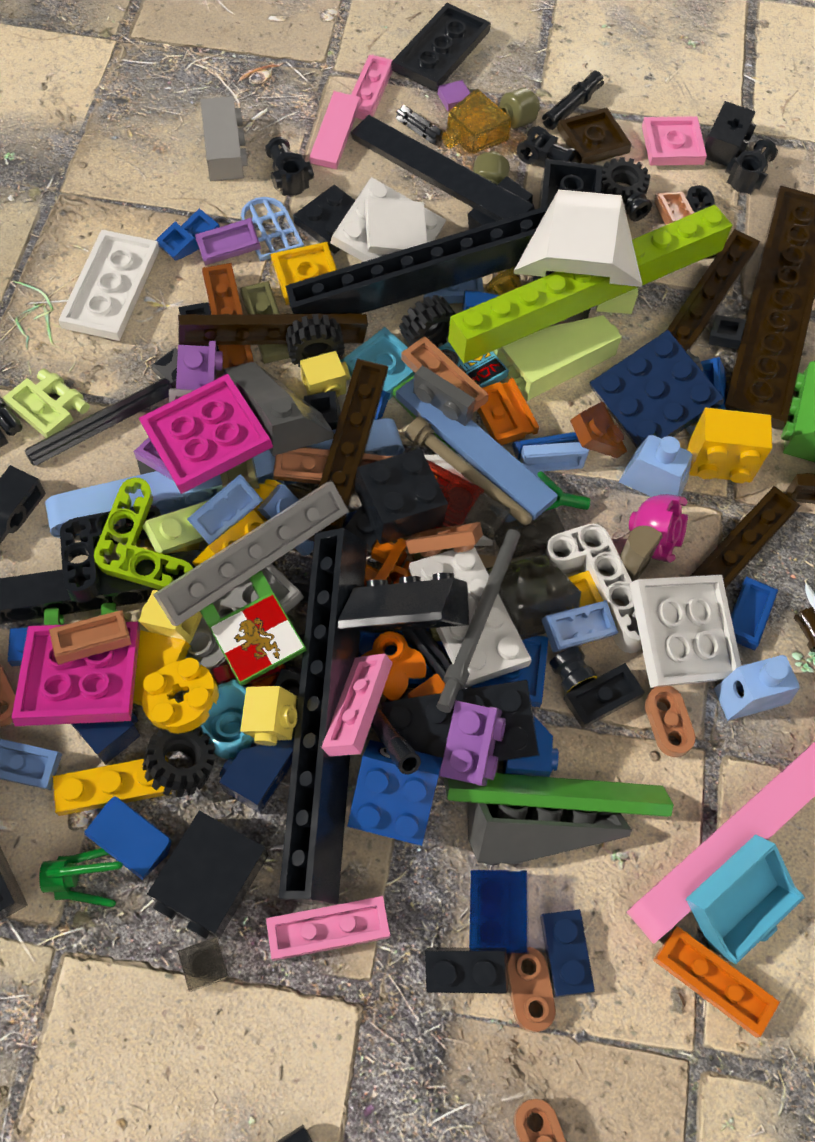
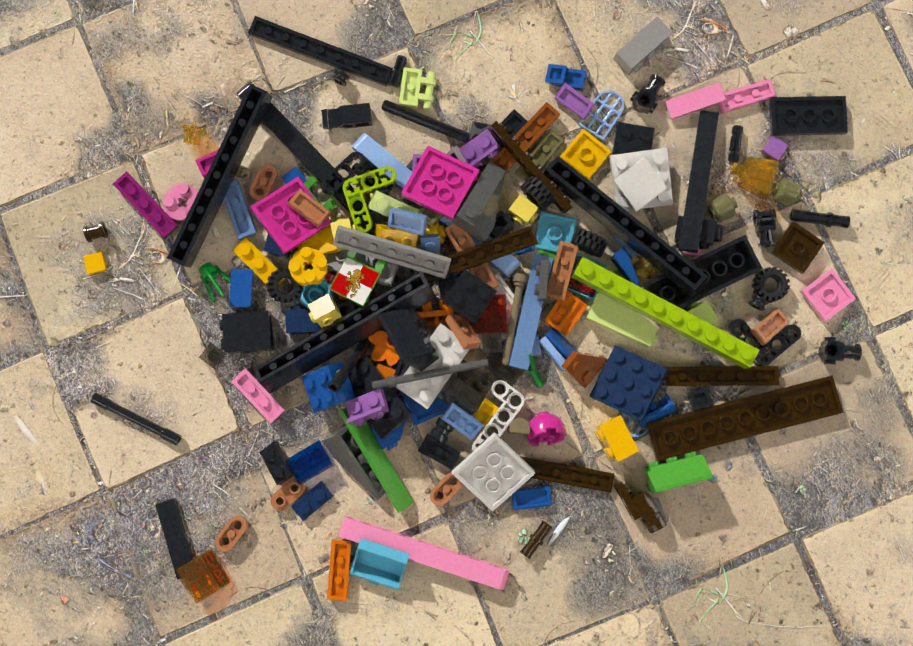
camera: 60 degrees right, 20 degrees up
white plate [58,230,160,341] -> none
bright pink plate [321,653,392,756] -> none
white wedge [514,190,642,287] -> none
light blue torso [619,435,692,497] -> none
black brick [705,101,757,166] -> none
light blue torso [714,655,800,721] -> none

